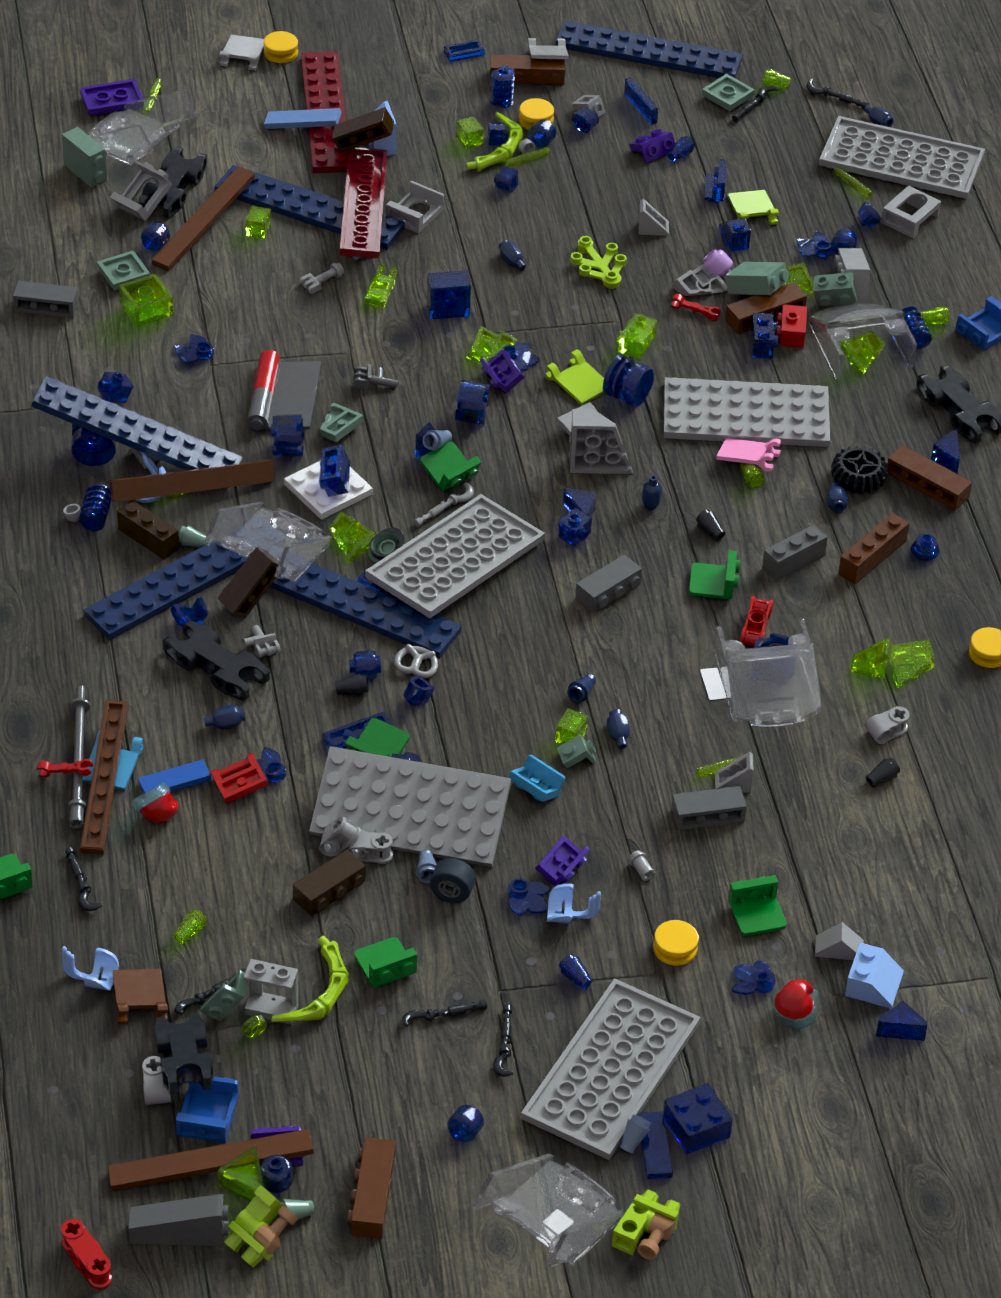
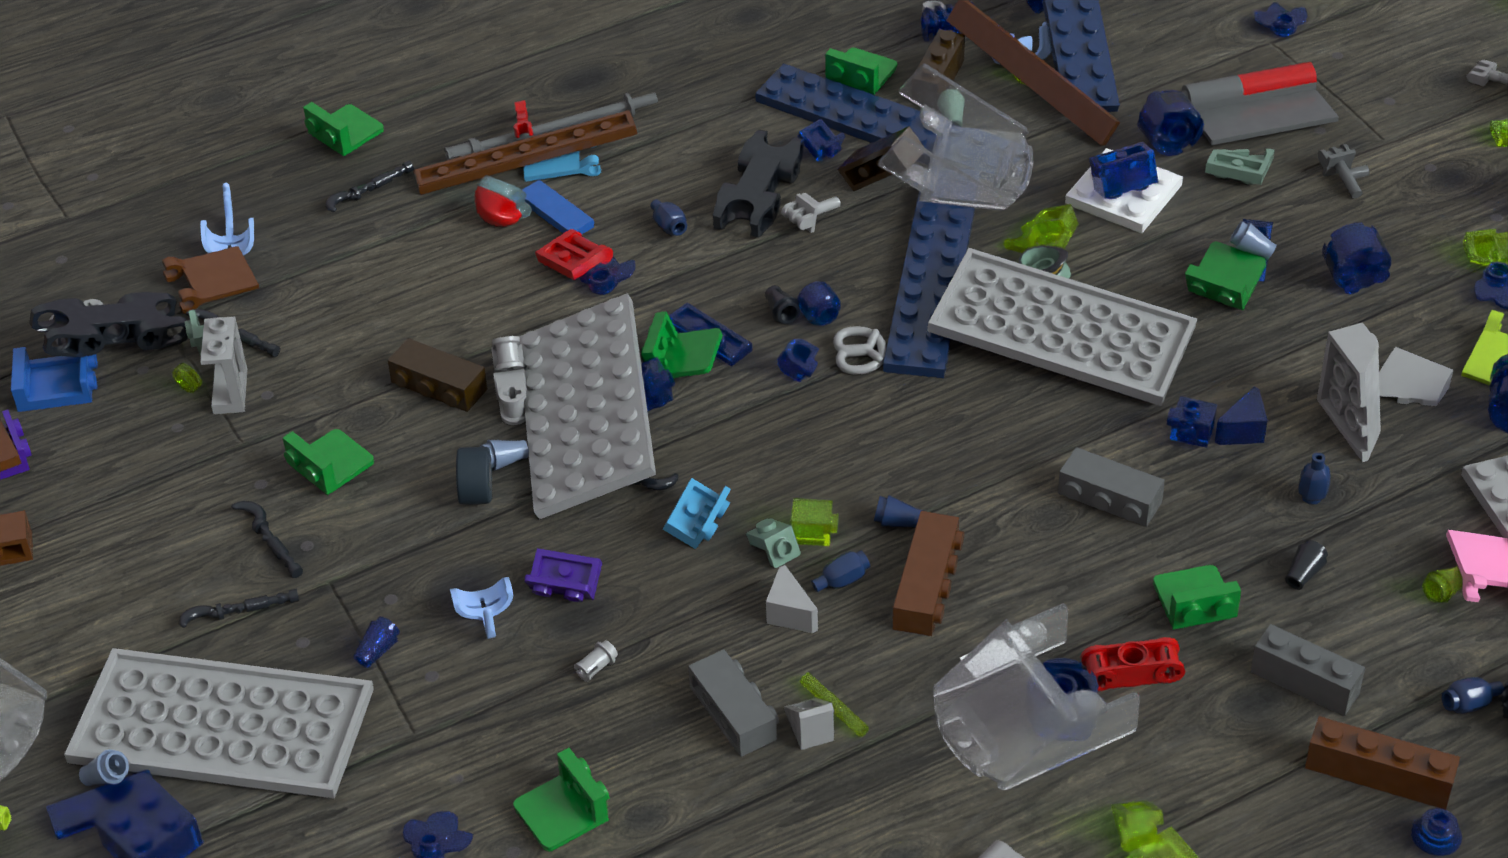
camera: 75 degrees right, 0 degrees up
clear neon green cone [173,909,208,944] -> none
lime animal [271,936,349,1022] -> none
light grey piece [414,482,474,527] -> none
clear blue head [447,1105,484,1142] -> none
dark purple bracket [480,349,525,393] -> none
clear blue plate [507,878,550,916] -> none
yellow head [653,920,699,966] -> none
none -> light grey slope [766,565,818,633]
none -> green bracket [825,48,897,95]
none -> reddish brown brick [893,511,964,636]

